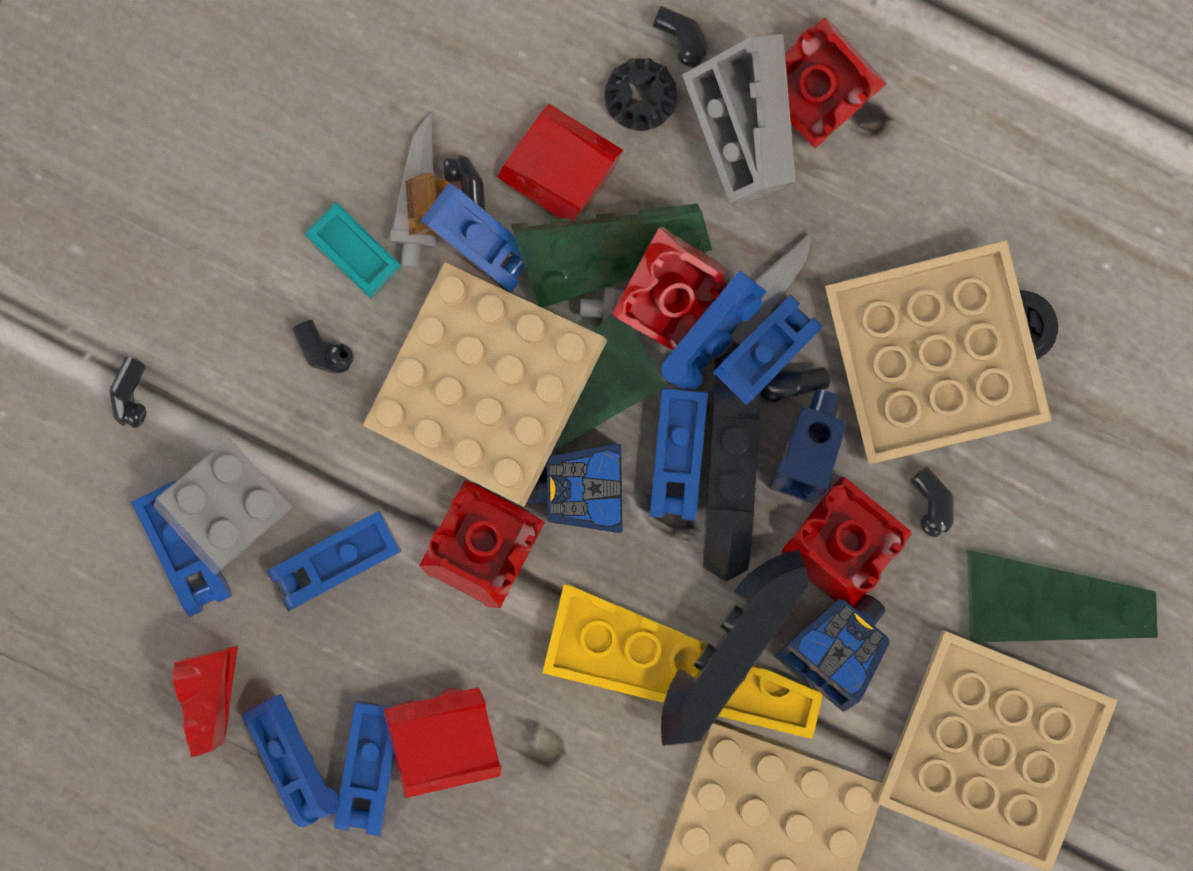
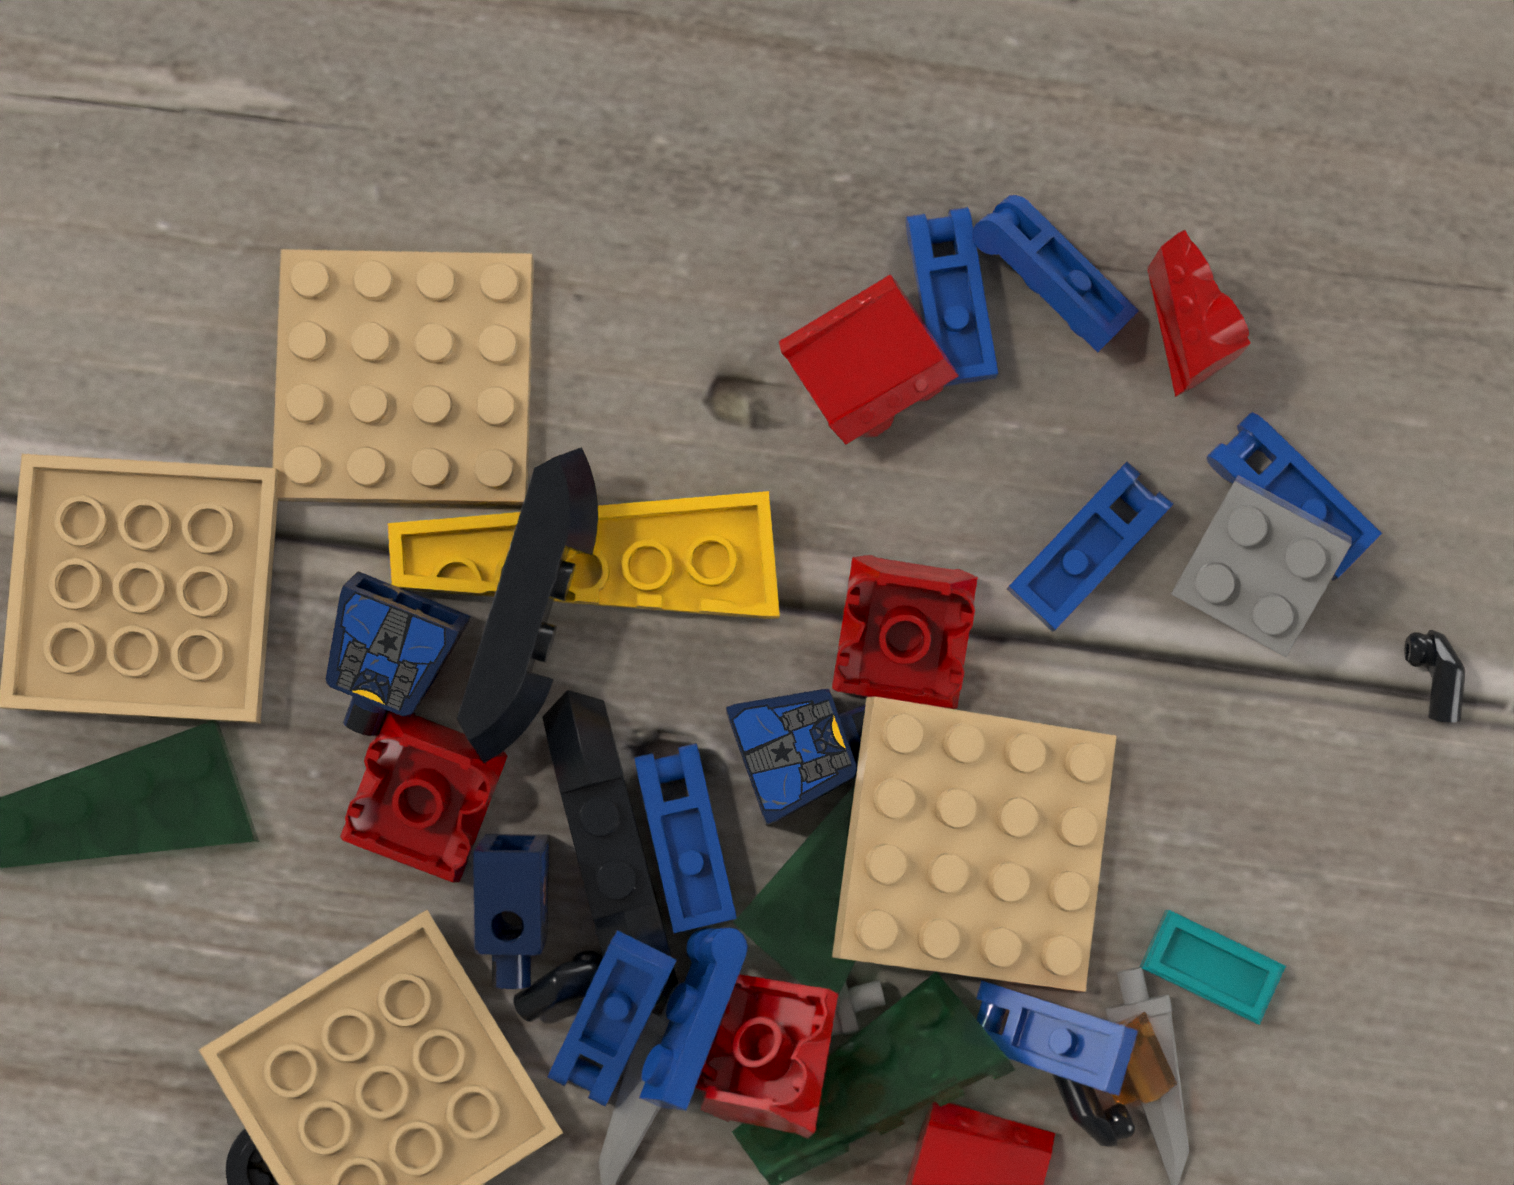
camera: 155 degrees right, 5 degrees down
black arm [292,320,354,374] -> none
black arm [910,466,954,537] -> none

